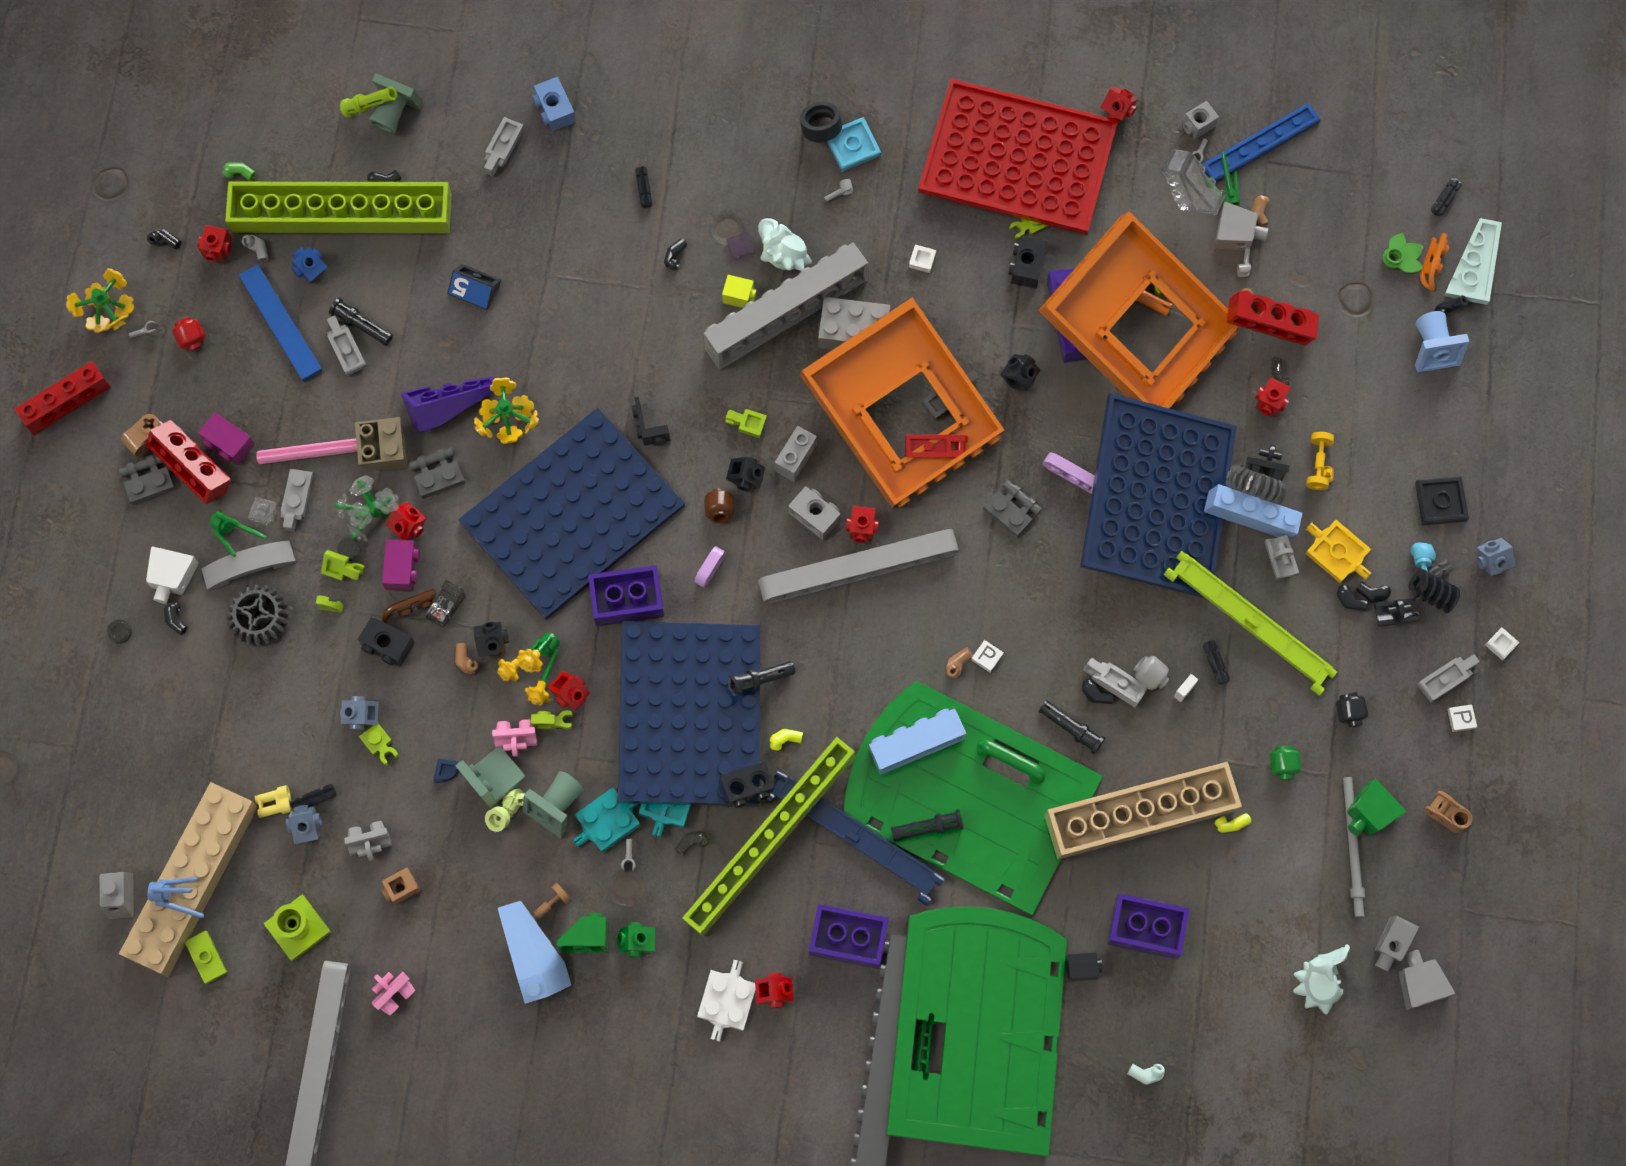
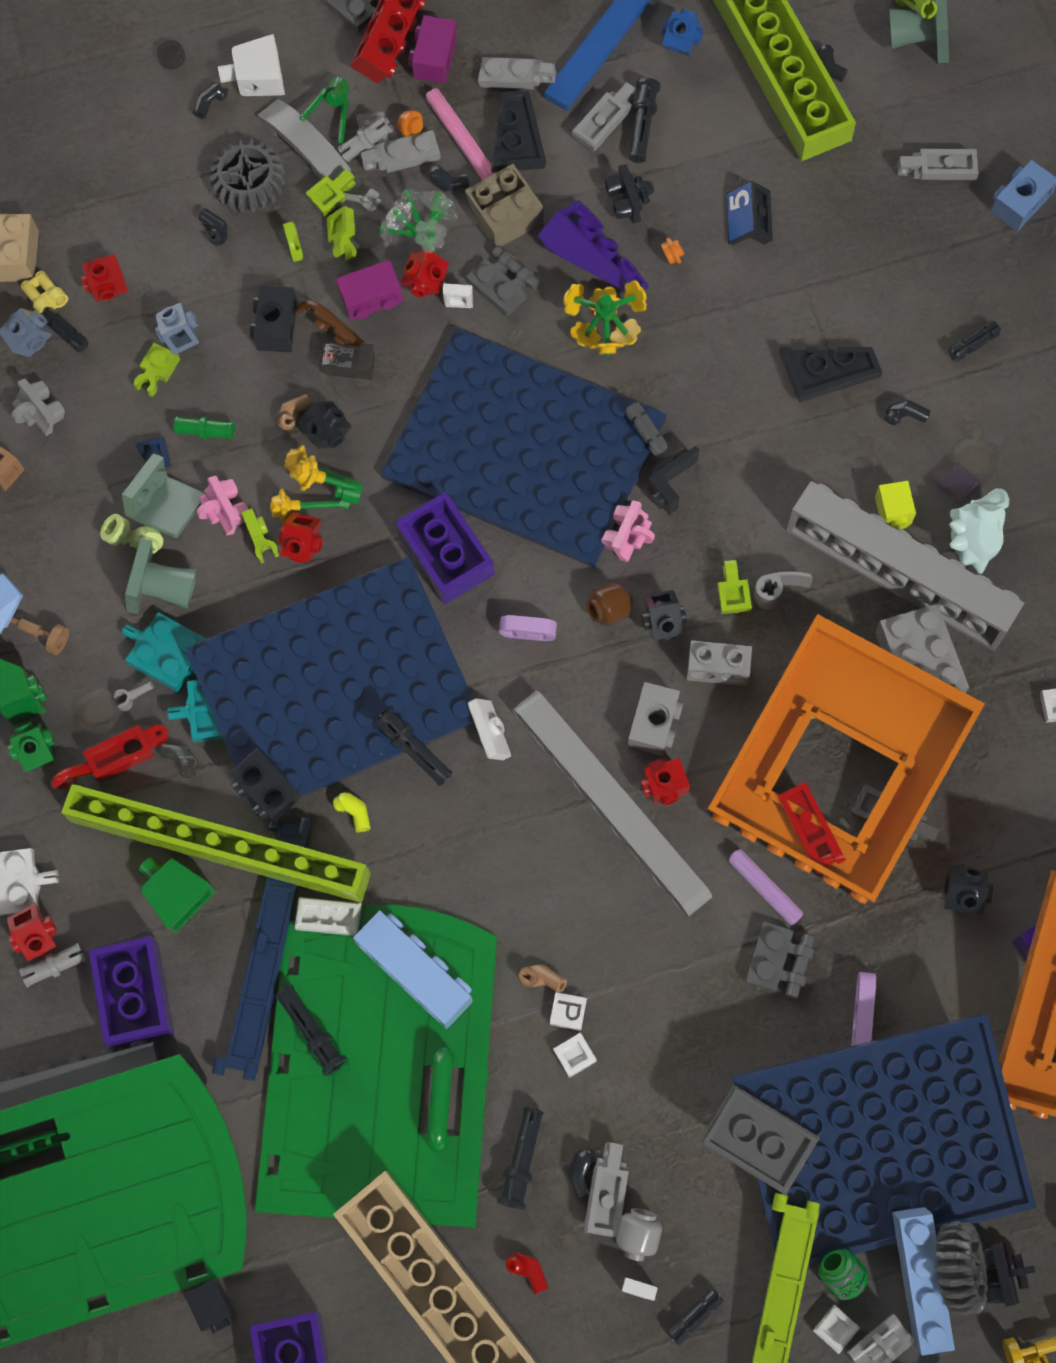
camera: 70 degrees right, 0 degrees up
none -> light grey pin [19,943,86,988]
none -> red piece [51,725,169,790]
none -> red brick [81,254,129,302]
none -> green torso [138,857,216,934]
none -> green pin [173,416,235,440]
none -> black arm [198,208,228,246]
none -> white plate [295,897,362,936]
none -> lime plate [306,169,356,217]
none -> light grey pin [338,115,394,162]
none -> light grey hand [343,189,382,211]
none -> orange plate [397,110,423,137]
none -> black arm [428,165,469,192]
none -> white tile [443,284,473,308]
none -> white plate [468,698,511,760]
none -> light grey hinge [478,57,557,89]
none -> black wing [491,91,546,173]
none -> red arm [505,1253,549,1294]
none -> white tile [553,1033,597,1078]
none -> bright pink hips [602,500,655,562]
none -> black hips [605,164,655,223]
none -> dark grey axle [626,402,667,456]
none -> orange plate [661,237,685,265]
none -> dark grey tile [700,1084,820,1195]
none -> lavender axle [729,849,803,925]
none -> light grey panel [753,571,813,610]
none -> black wing [779,347,882,402]
none -> white tile [812,1305,860,1354]
none -> green head [819,1249,869,1300]

